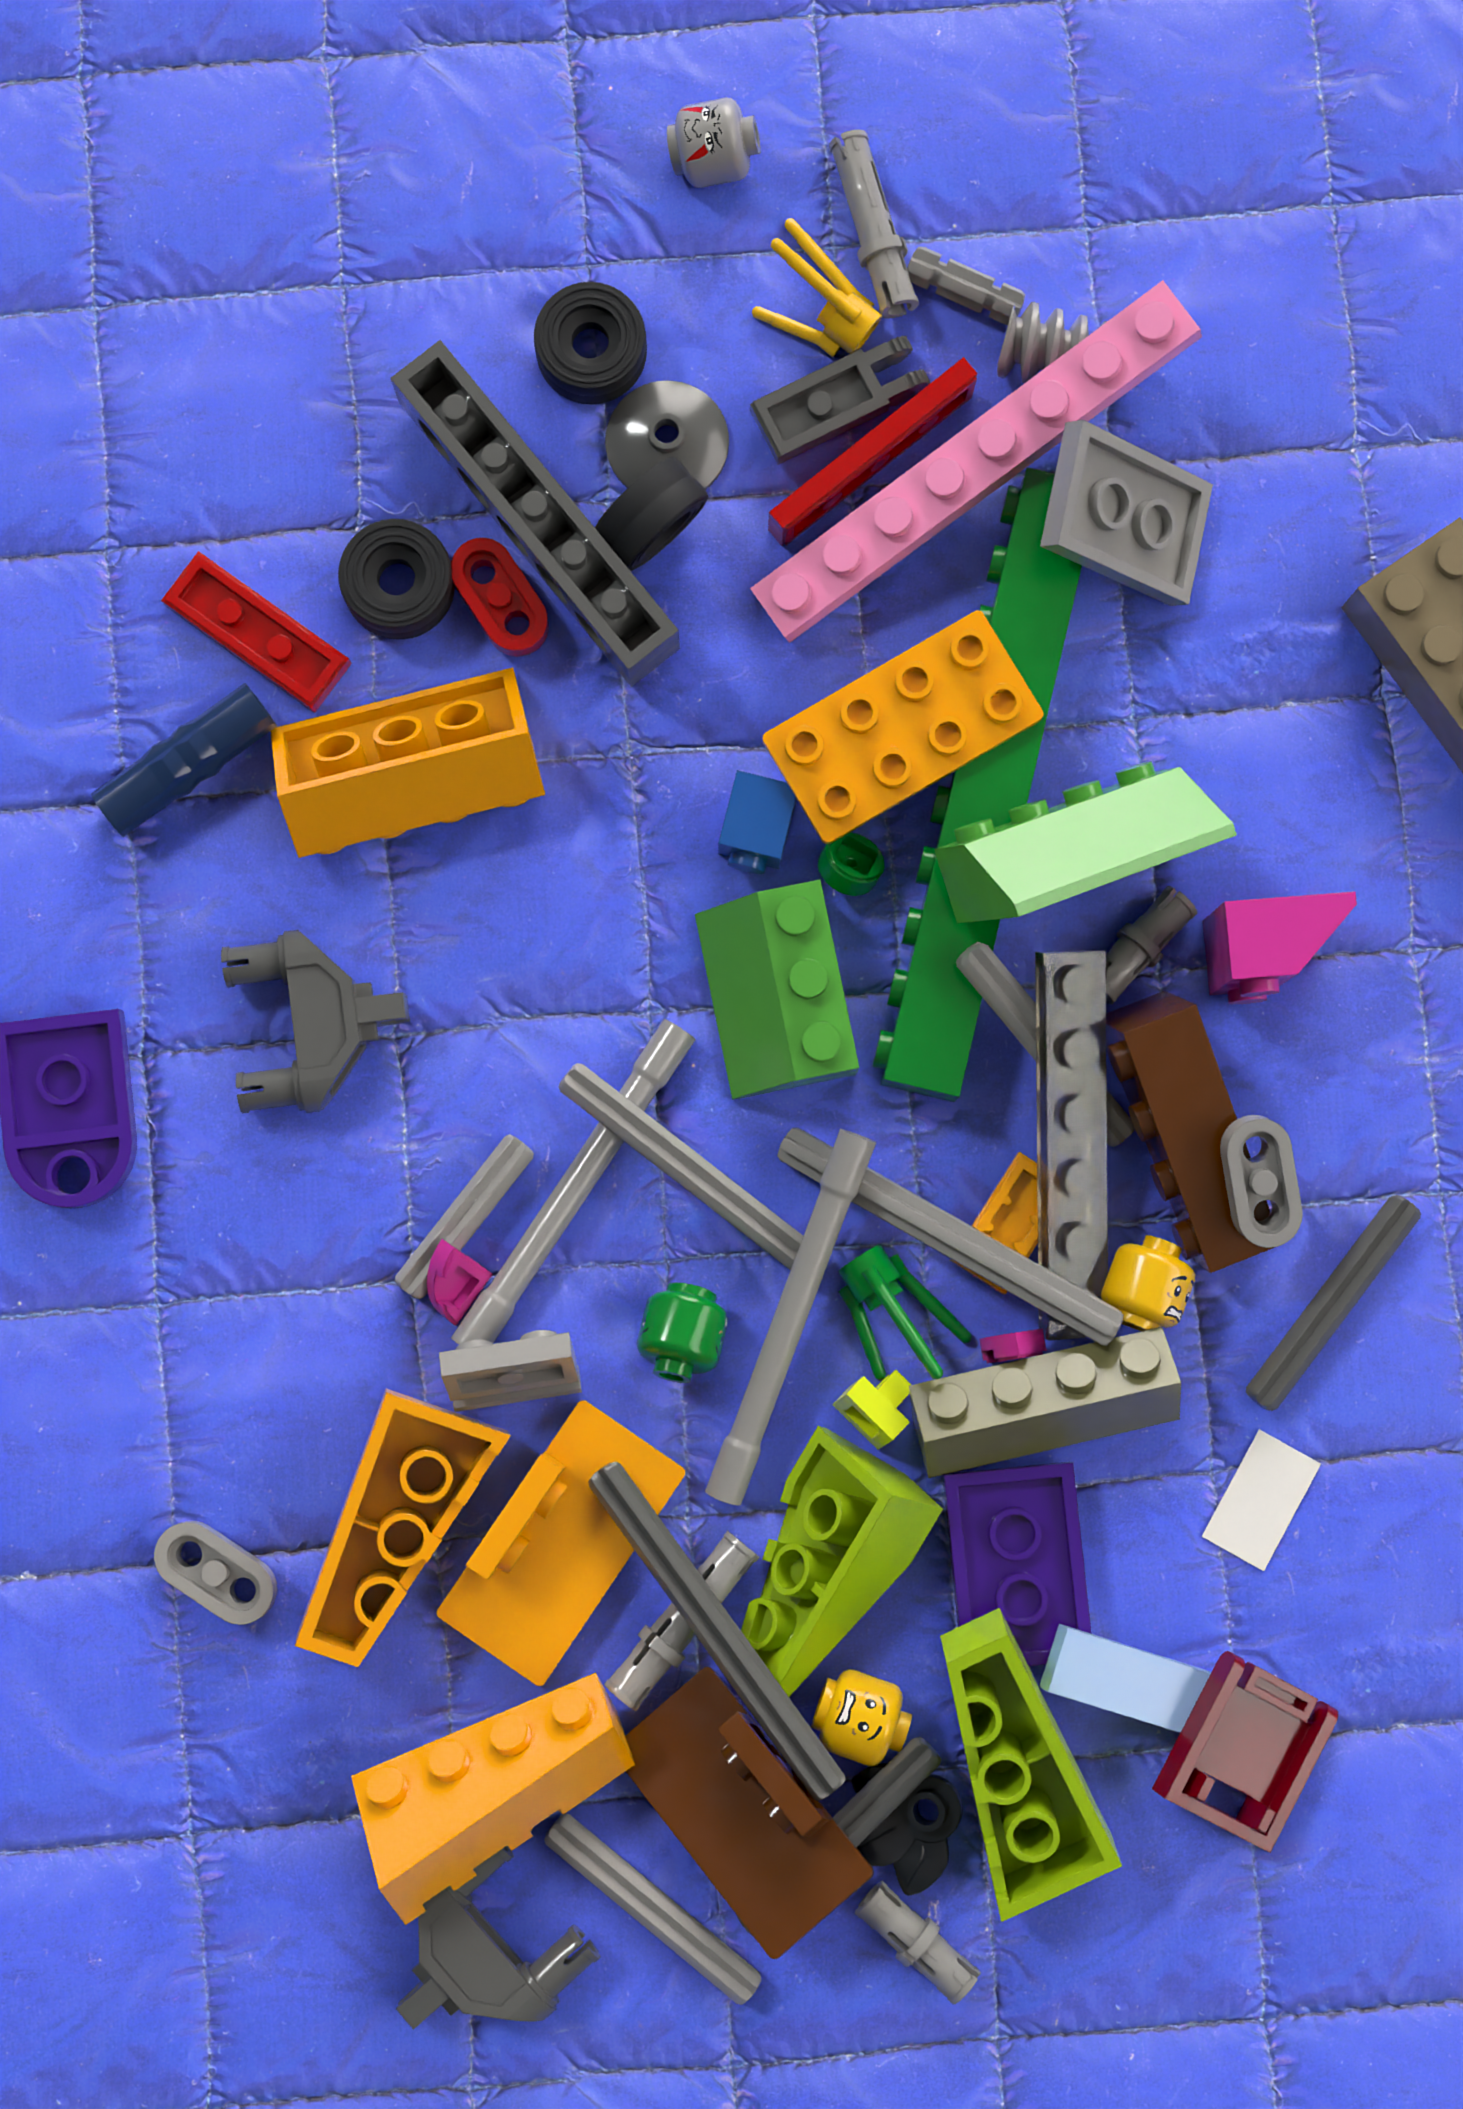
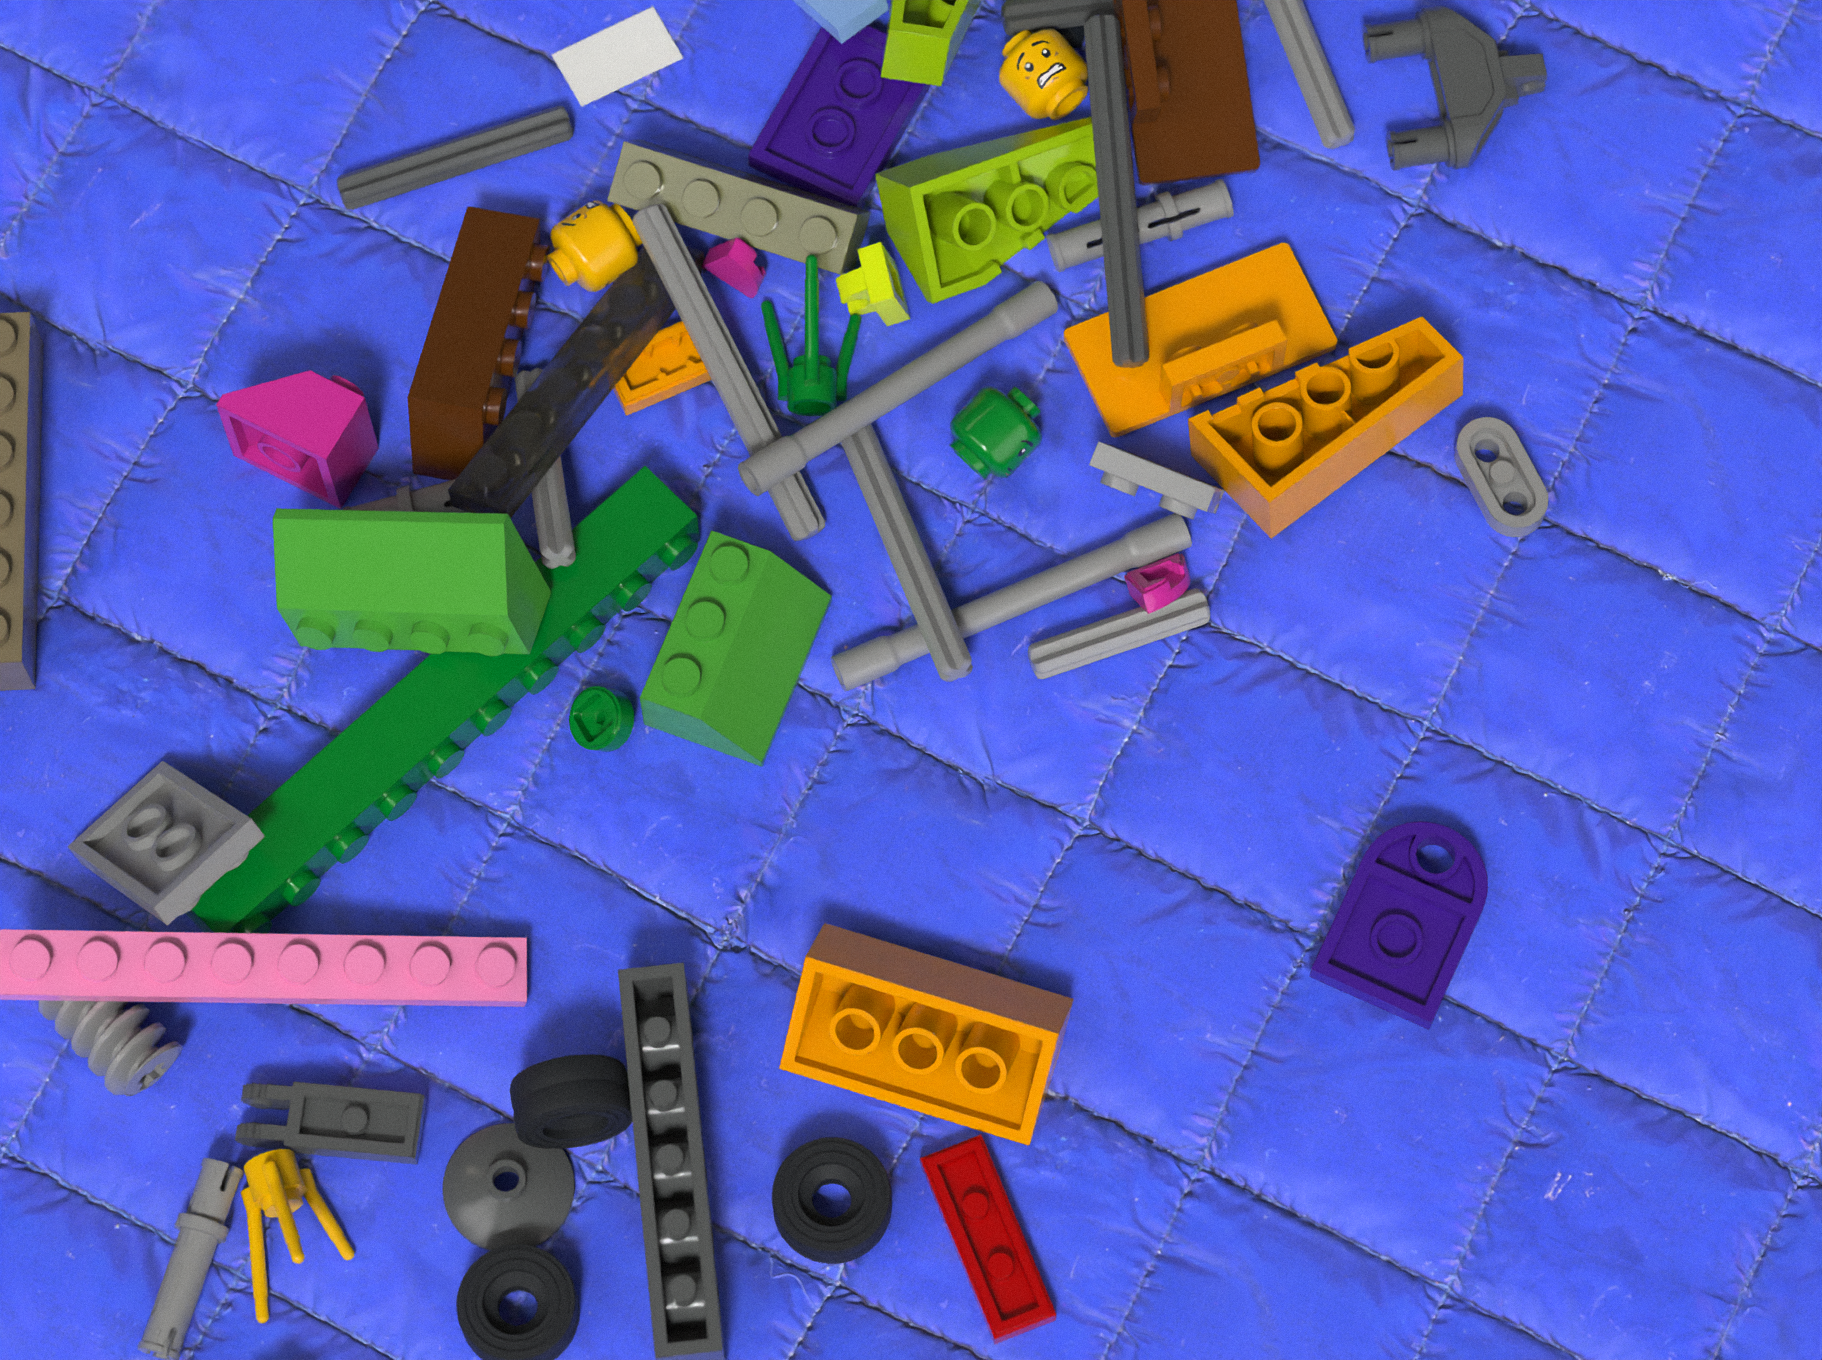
camera: 145 degrees left, 15 degrees down
dark blue axle [91,683,277,837] -> none
dark grey connector [221,929,410,1114] -> none
light orange wedge [351,1673,635,1925] -> none
red plate [451,538,549,657] -> none
blue brick [718,770,797,874] -> none
light orange bracket [762,610,1044,844] -> none
red tile [768,357,978,546] -> none
light grey axle [907,247,1025,325] -> none
light grey plate [1220,1115,1303,1248] -> none

